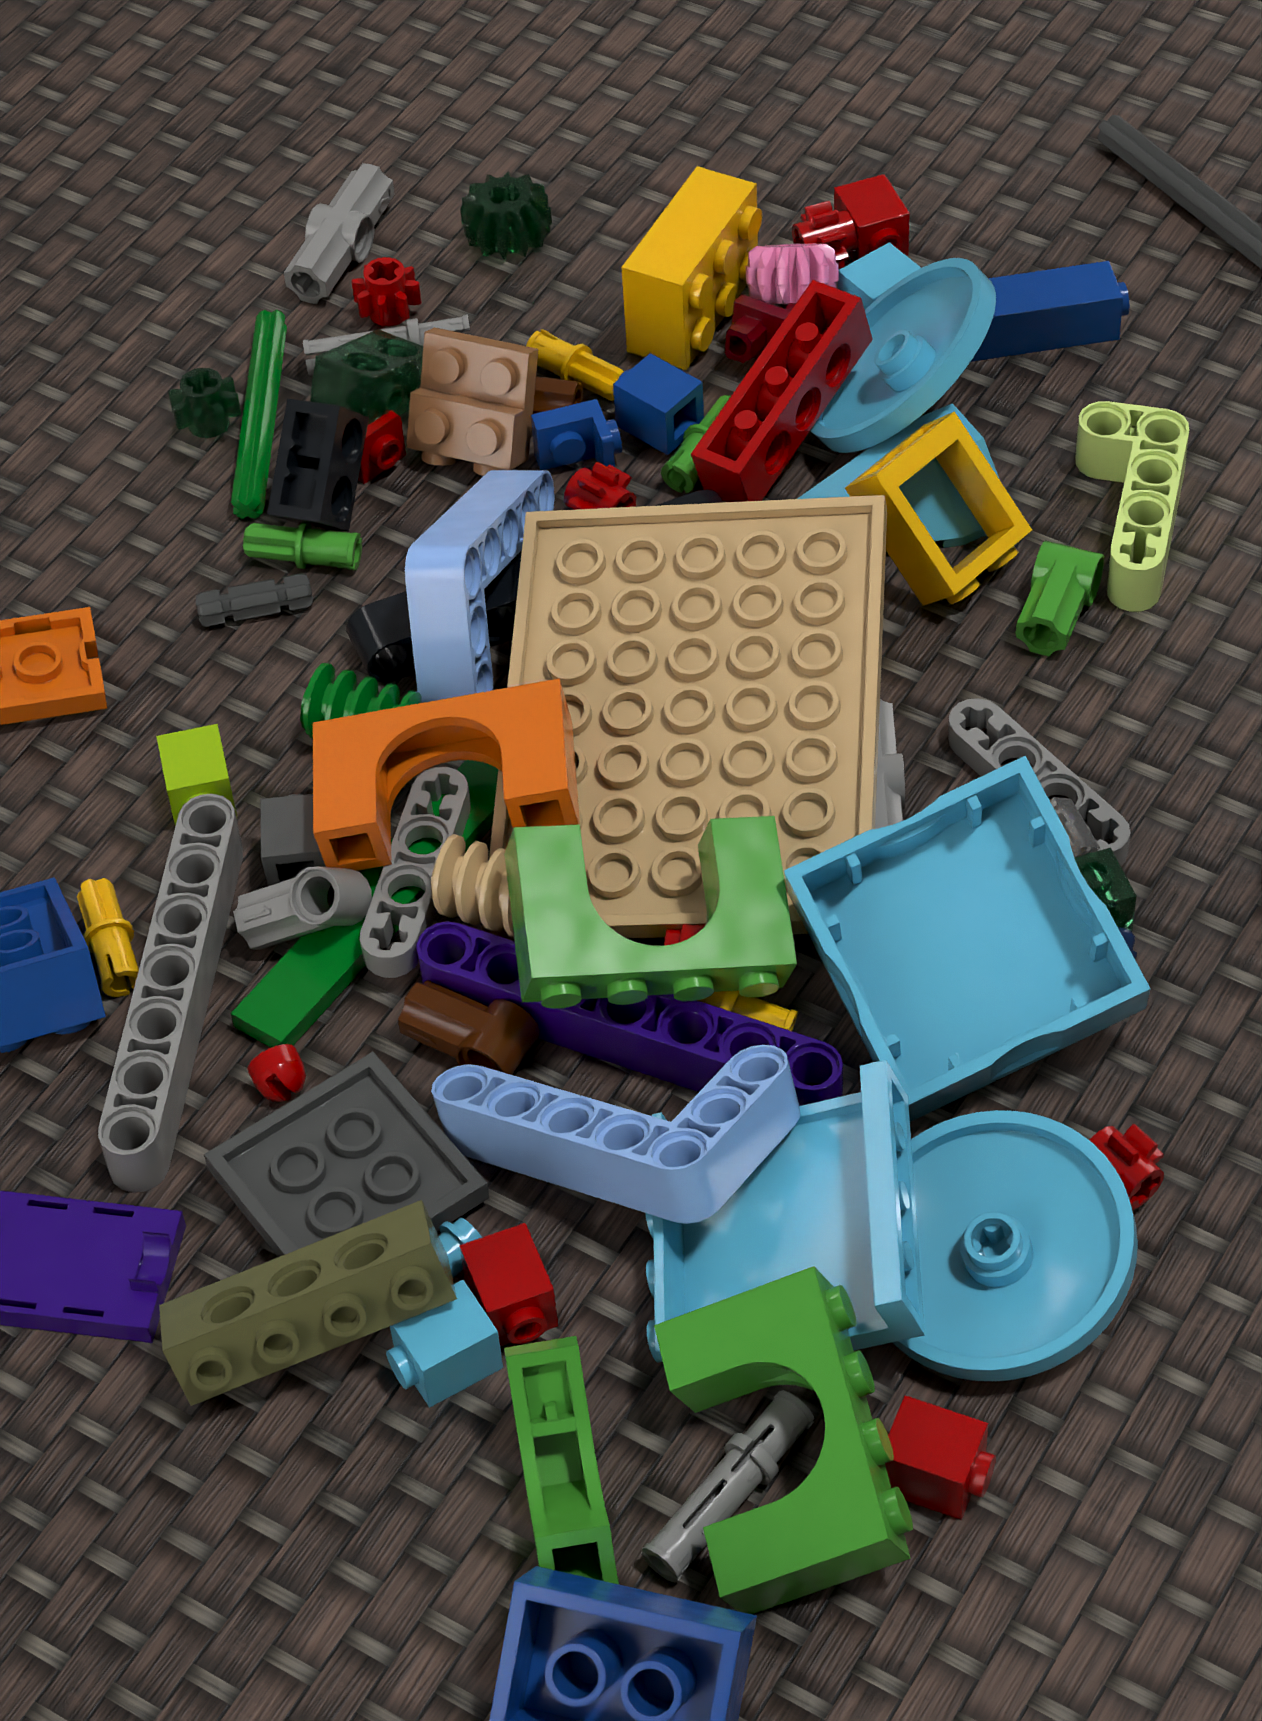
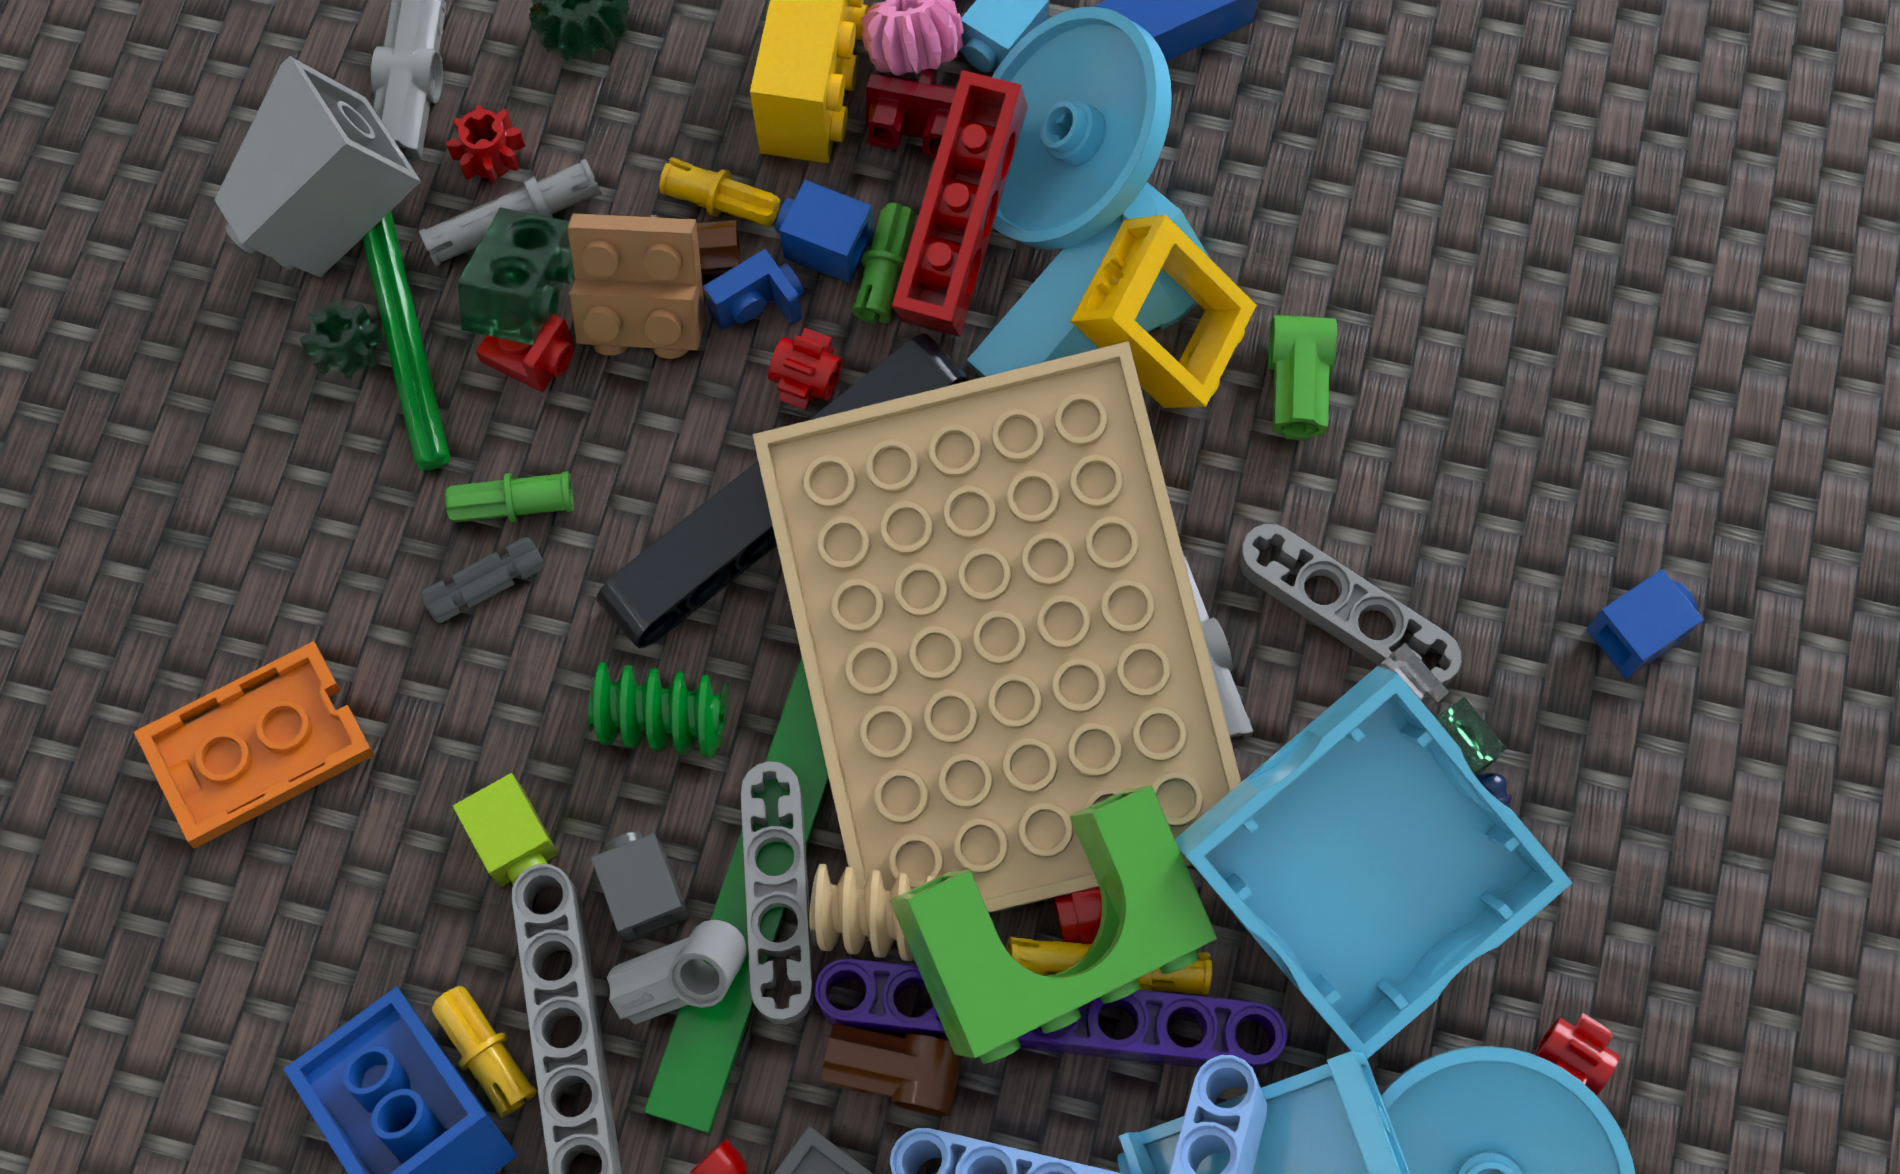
camera: 20 degrees left, 20 degrees up
black brick [267,398,369,532] -> none
orange arch [313,678,580,871] -> none
light blue beam [405,470,555,703] -> none
yellowish green beam [1075,401,1189,612] -> none
none -> light grey slope [215,56,421,278]

